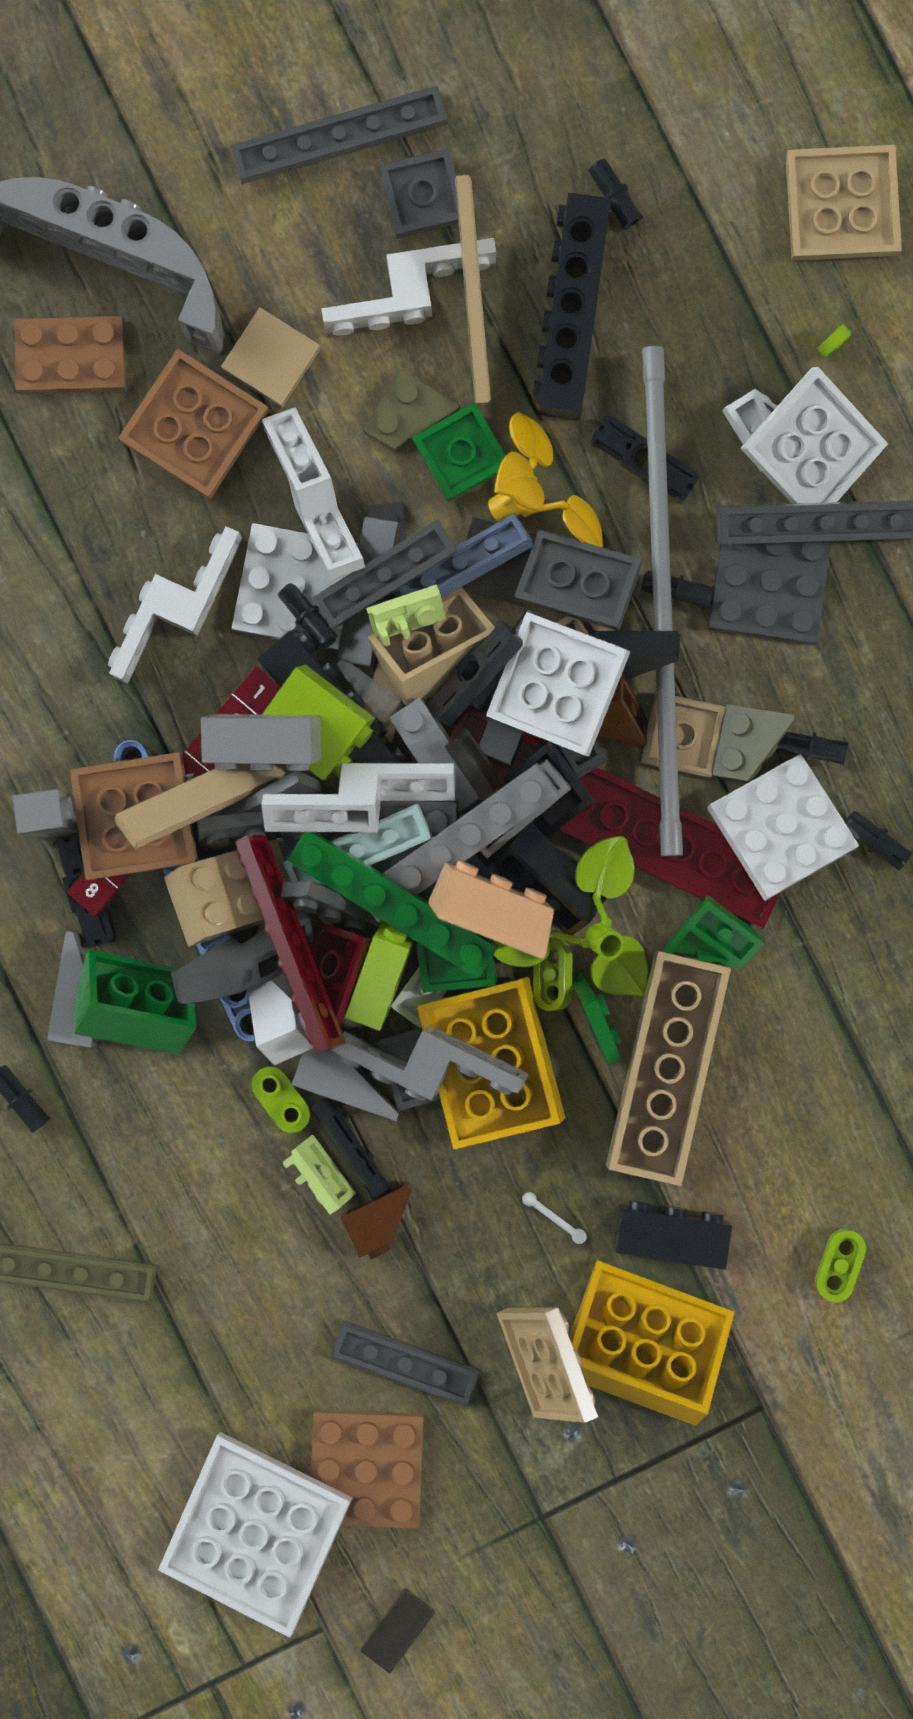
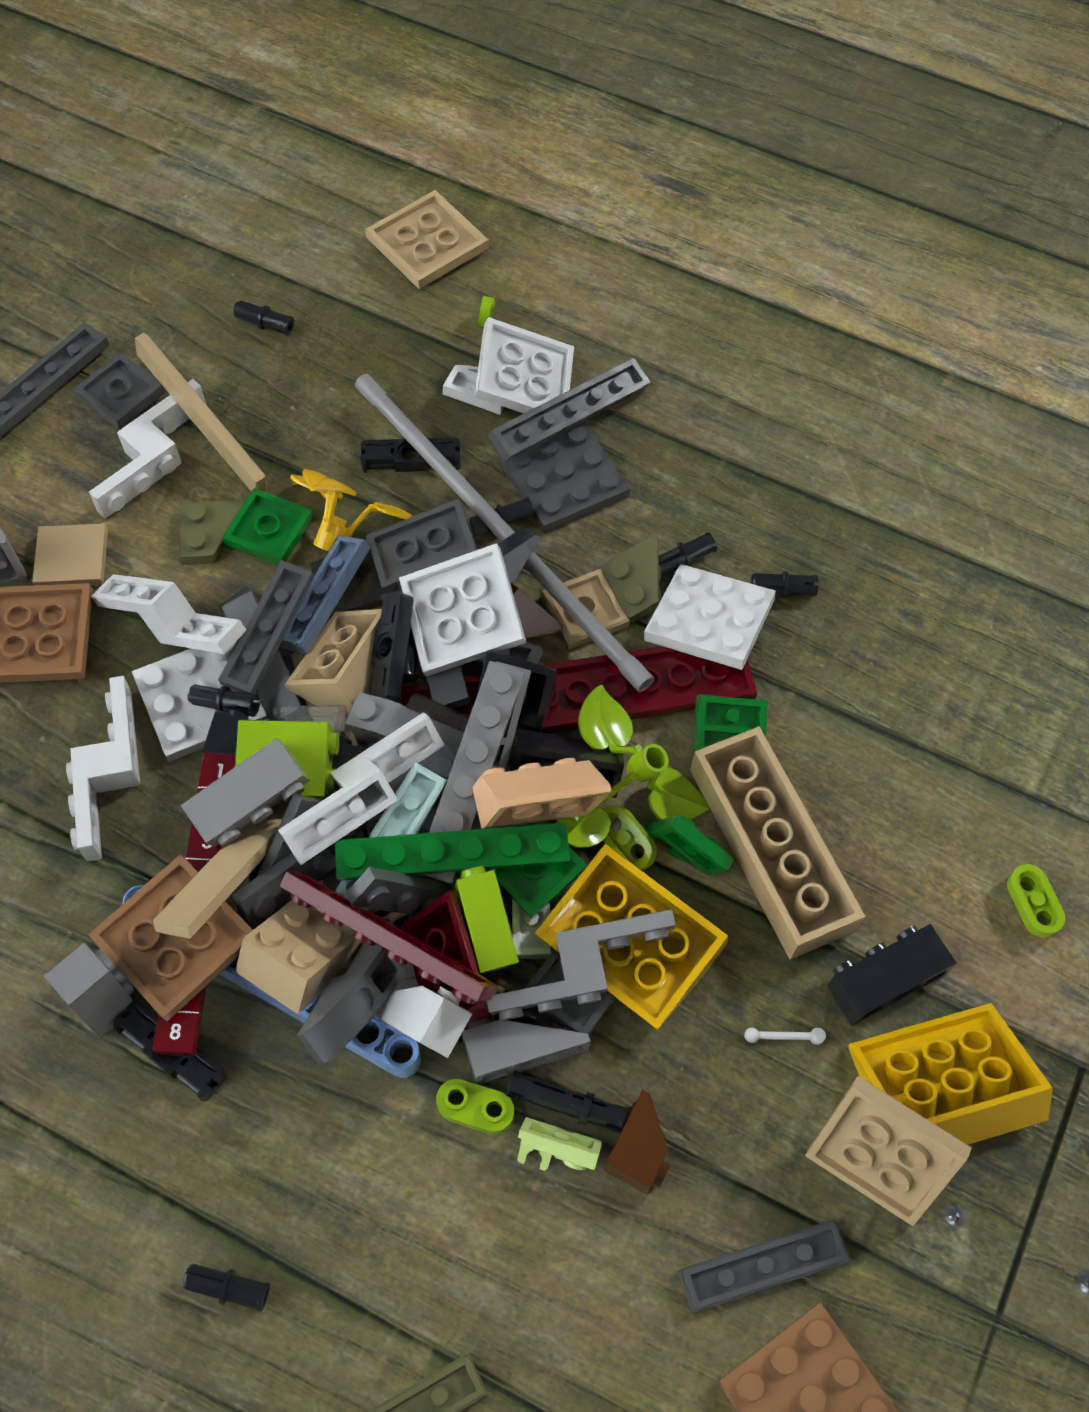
camera: 40 degrees left, 25 degrees down
light grey slope [47,931,103,1048] -> none
green slope [74,949,196,1055] -> none
yellowish green plate [366,585,446,646] -> none
black brick [532,192,611,421] -> none

